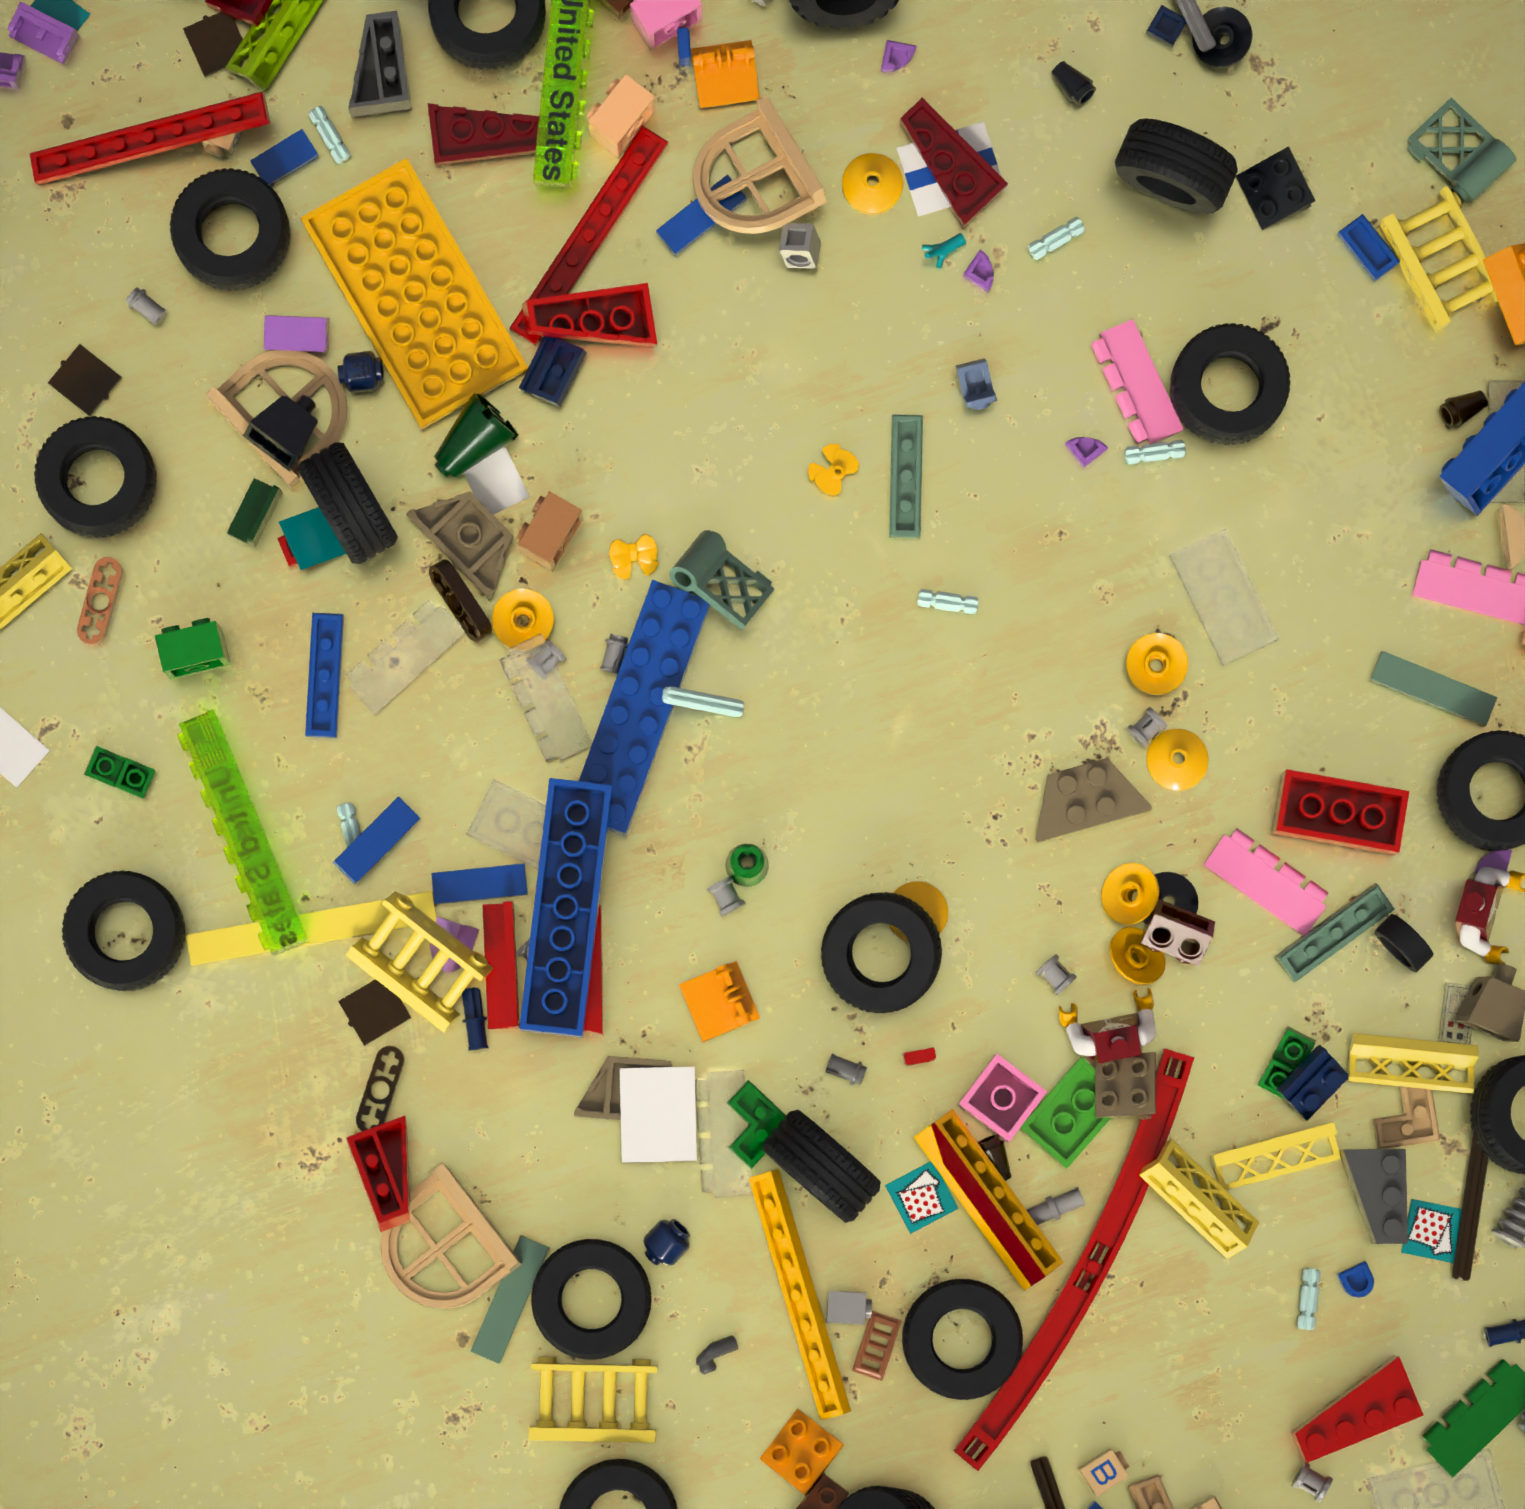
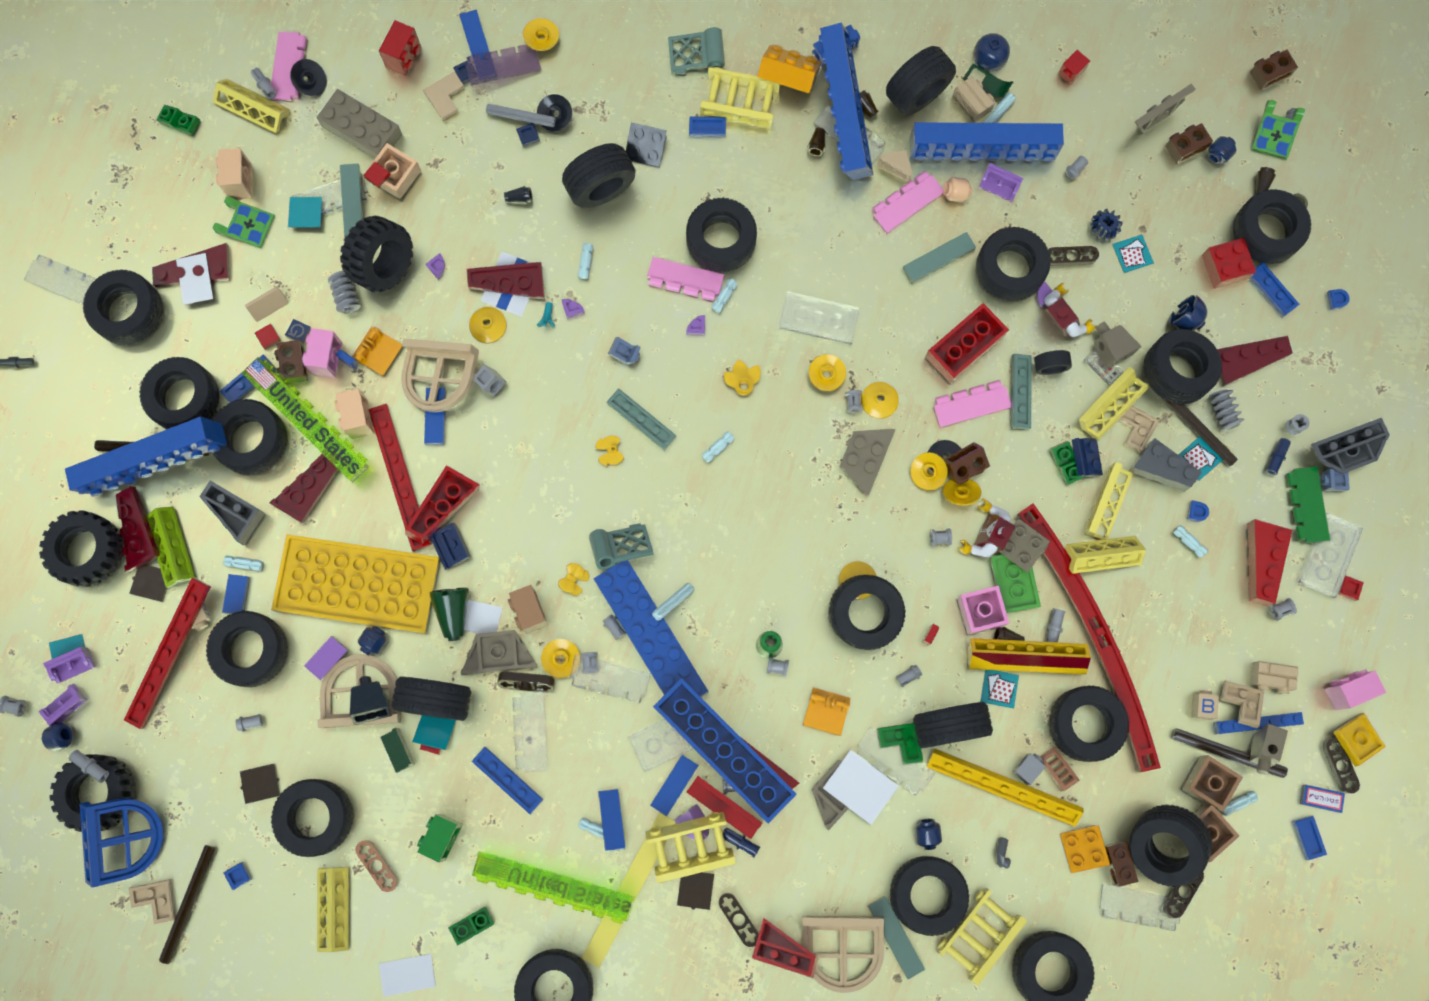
camera: 50 degrees left, 5 degrees down
none -> yellow plate [724,359,761,396]

